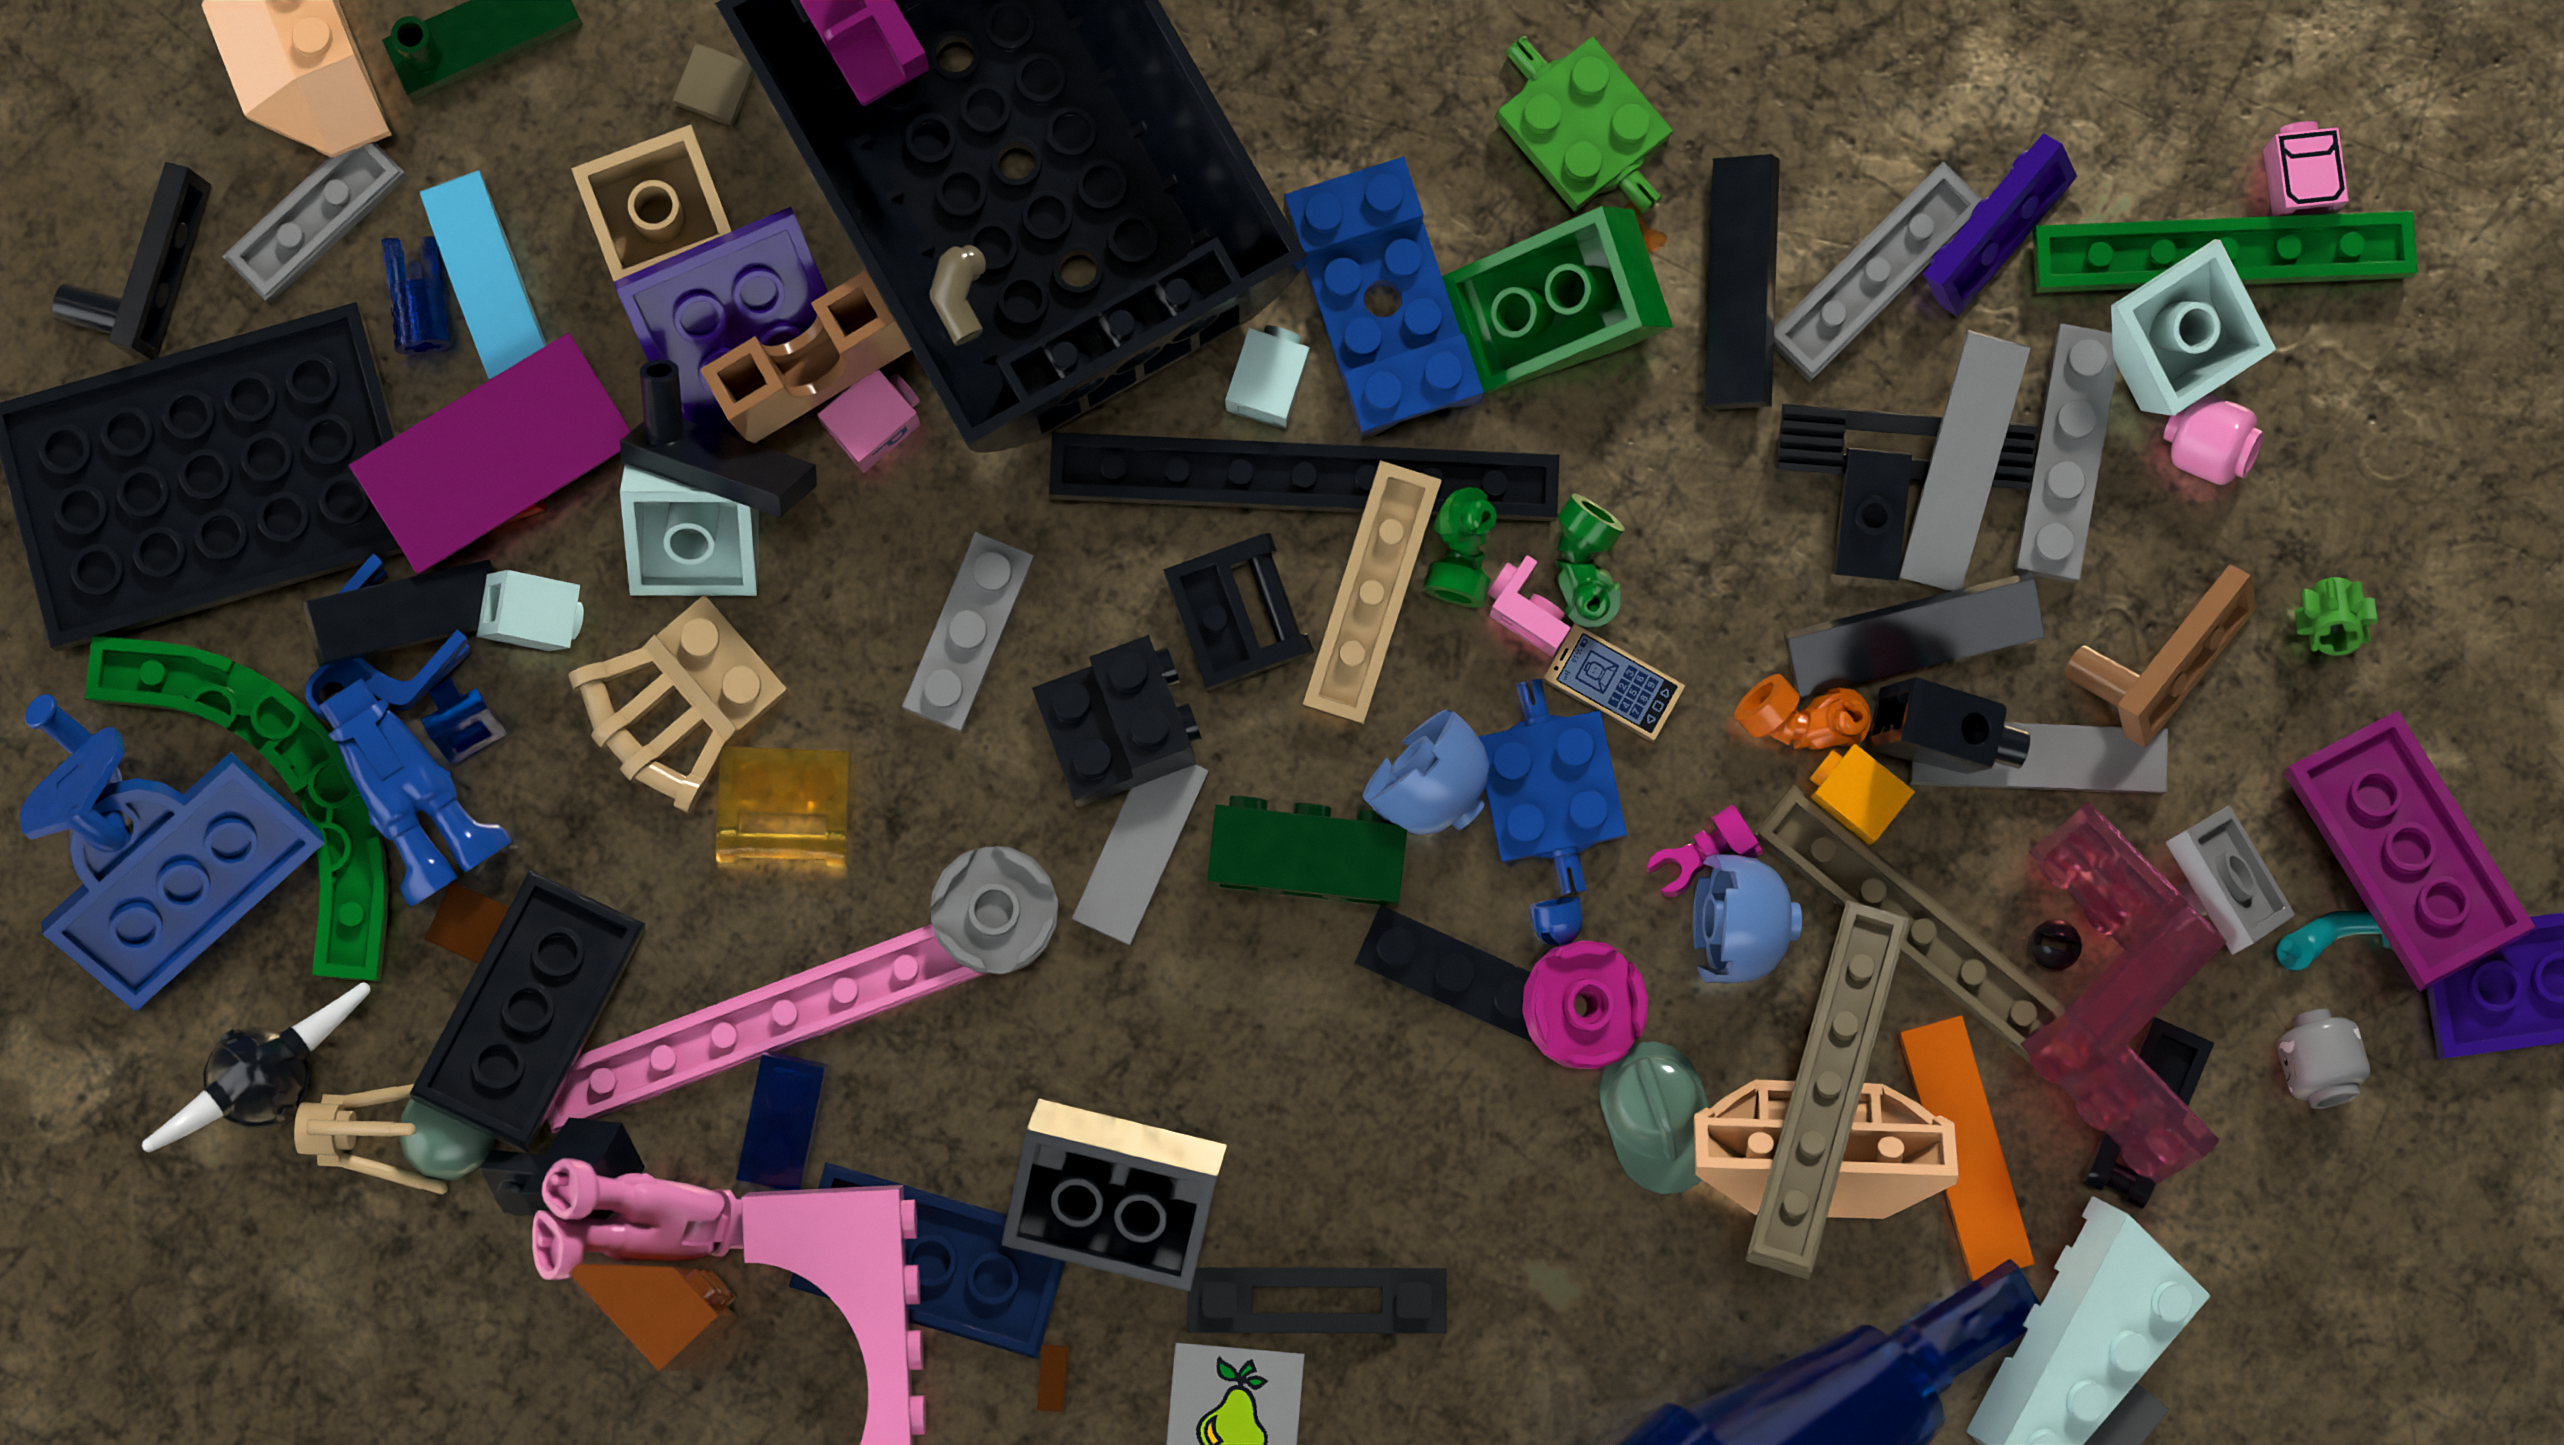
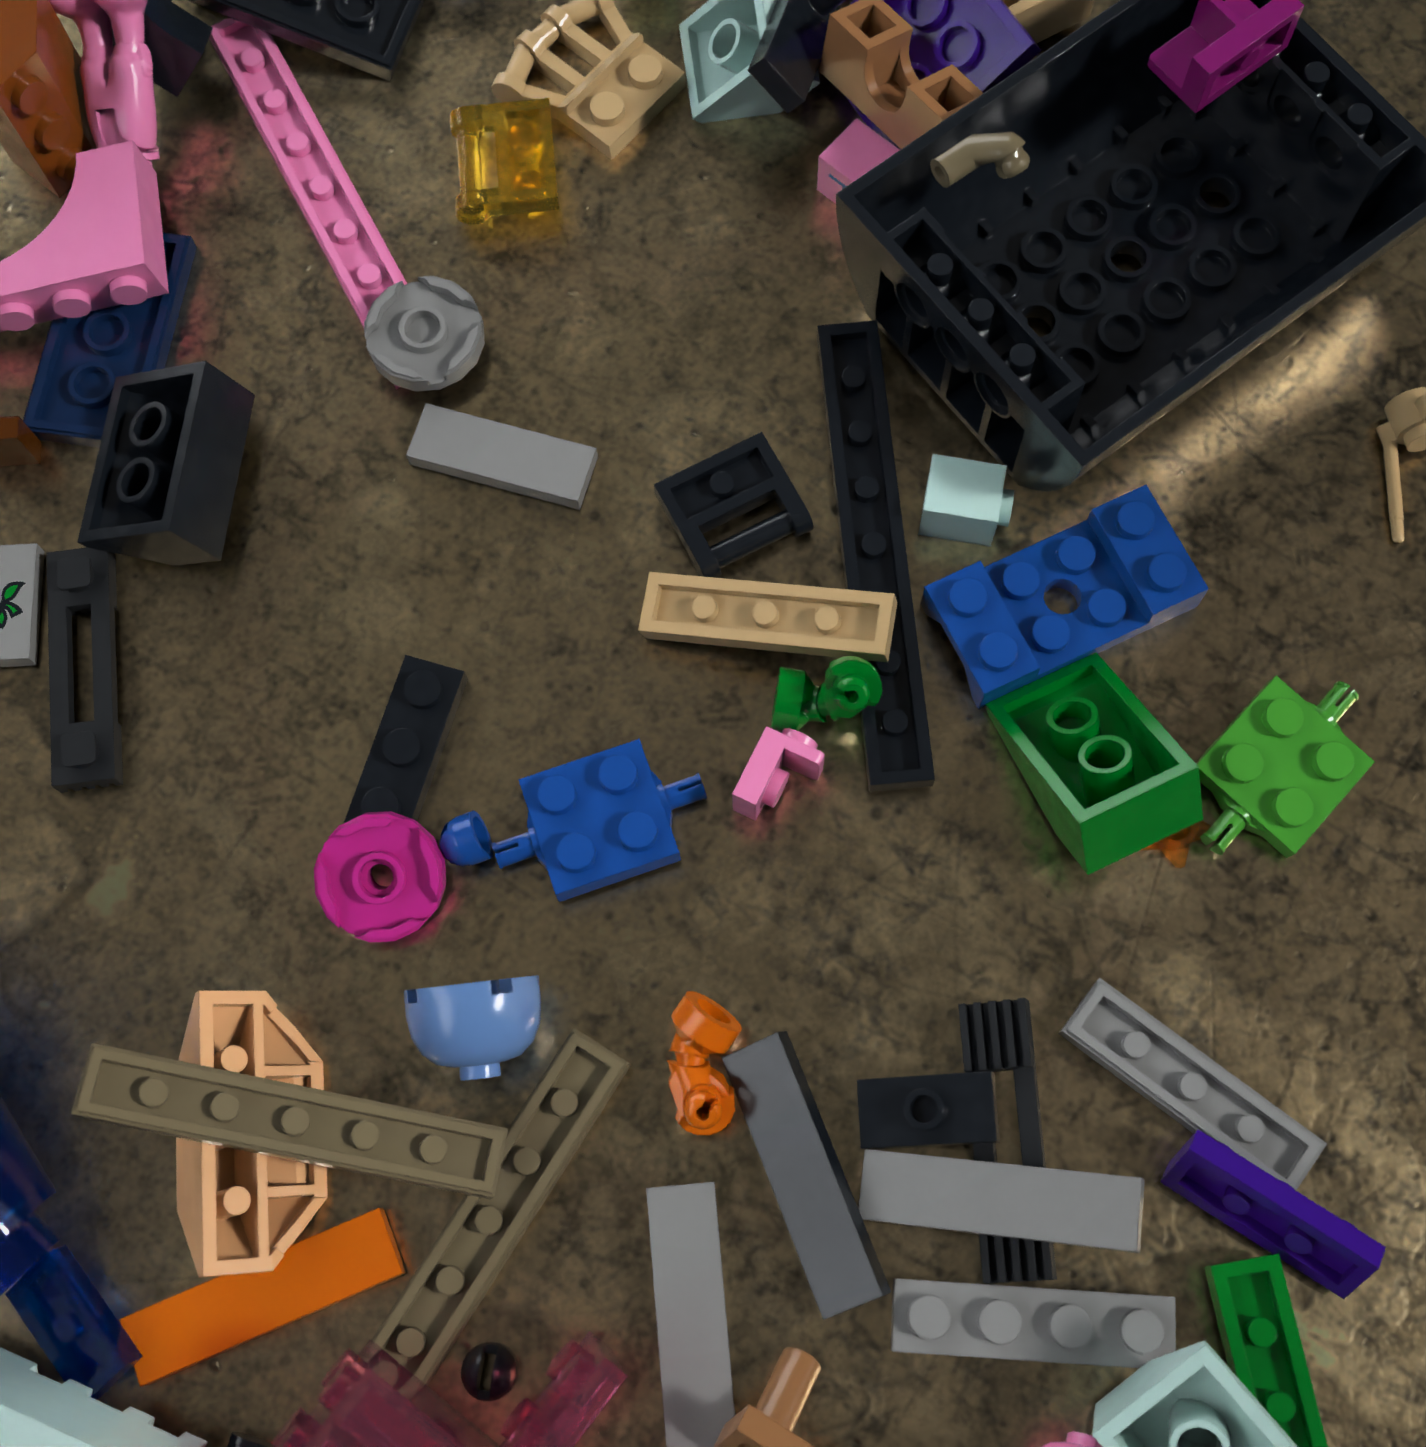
camera: 90 degrees right, 10 degrees down
clear blue plate [736,1051,828,1190] -> none
light grey plate [902,532,1035,733] -> none
black plate [1032,635,1202,808] -> none
dark green brick [1207,796,1407,908] -> none
medium blue cylinder [1362,709,1490,835] -> none
tile [1543,623,1686,743] -> none
green arm [1554,494,1625,627] -> none
sand green piece [1599,1041,1710,1195] -> none
dark pink piece [1647,804,1764,897] -> none
black tile [1705,154,1780,409] -> none
light orange brick [1809,744,1915,846] -> none
black torso [1866,677,2030,774] -> none

